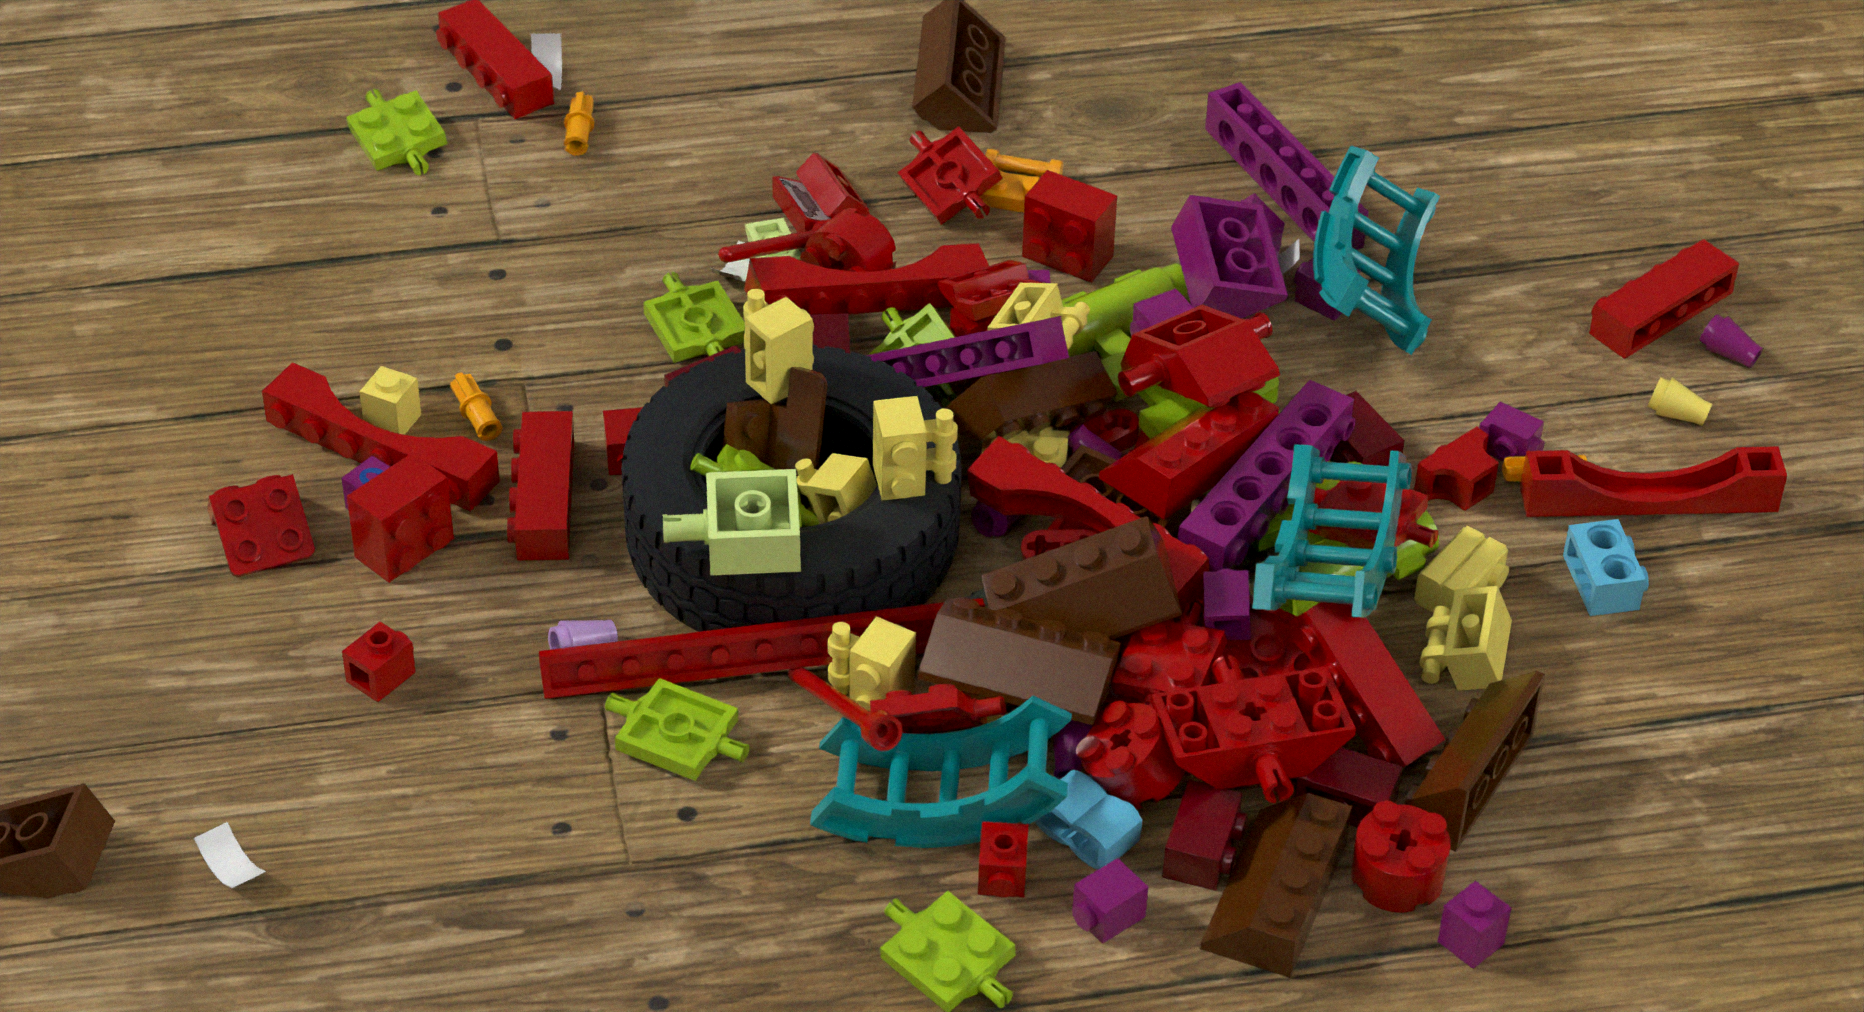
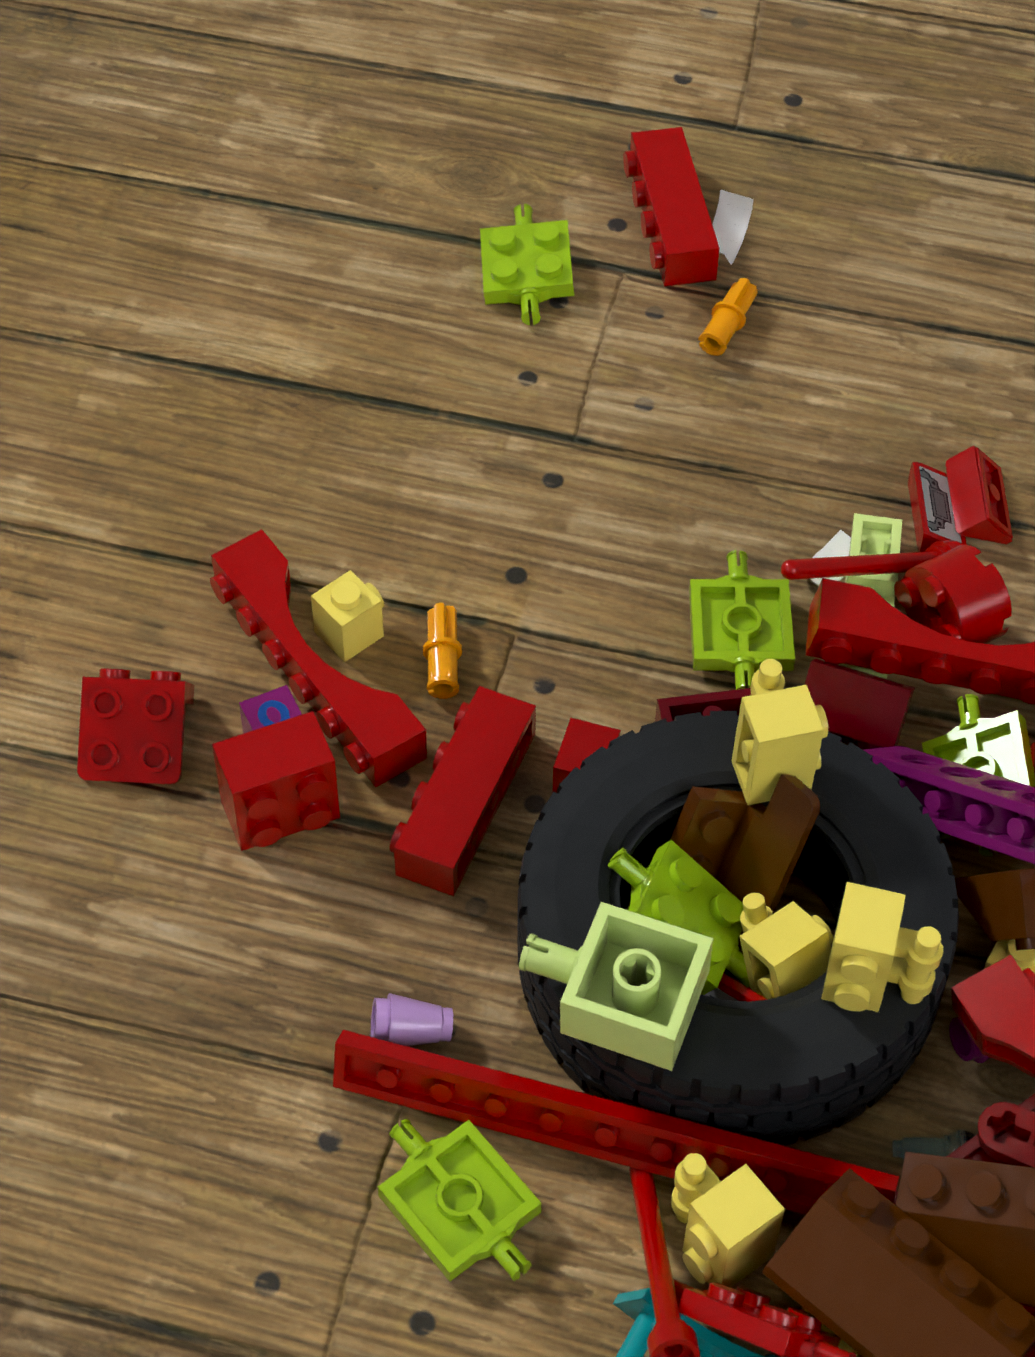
camera: 25 degrees right, 10 degrees up
red brick [342,621,416,702] -> none

